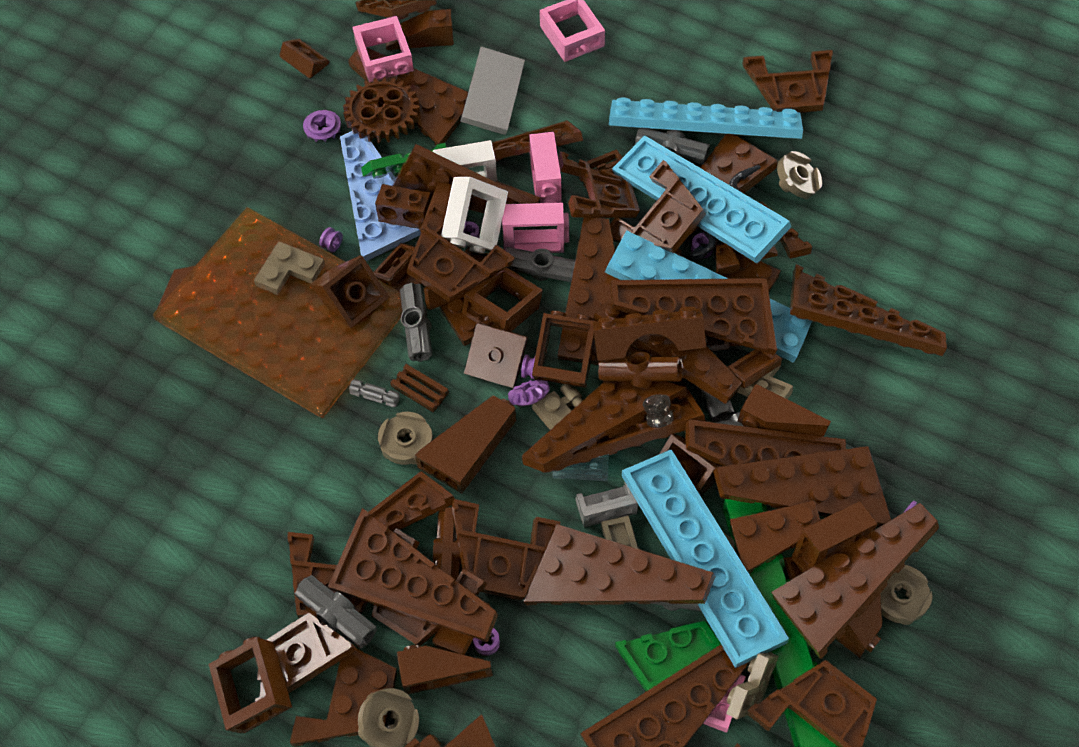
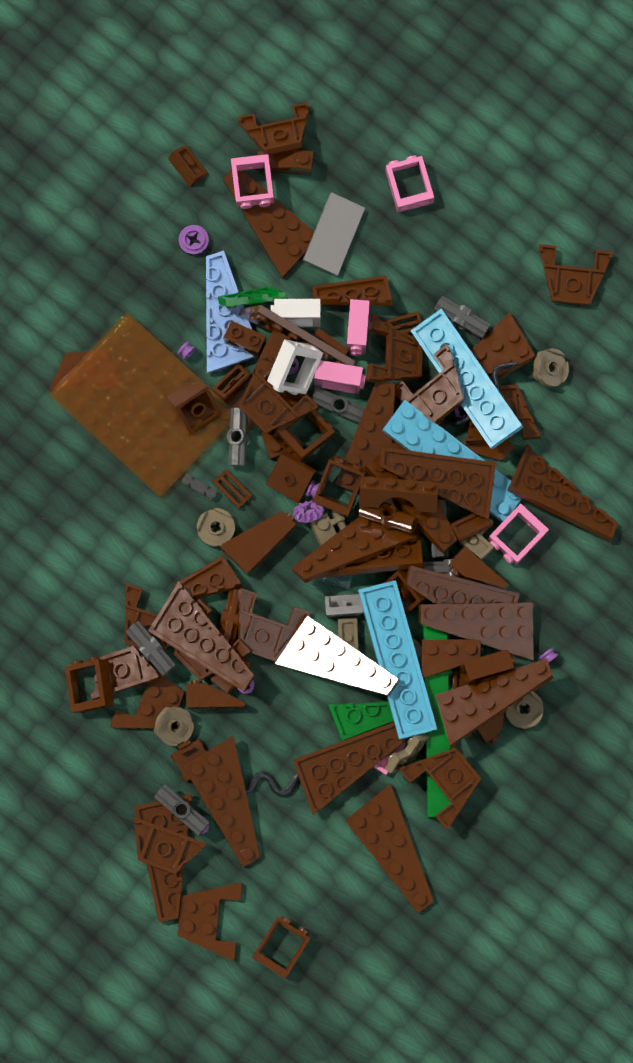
camera: 10 degrees right, 20 degrees up
dark tan plate [254,241,325,295] -> none
reddish brown gear [343,77,420,143] -> none
medium azure plate [609,98,803,139] -> none
clear smoke wheel [643,394,674,428] -> none
none -> bright pink window [488,504,549,565]

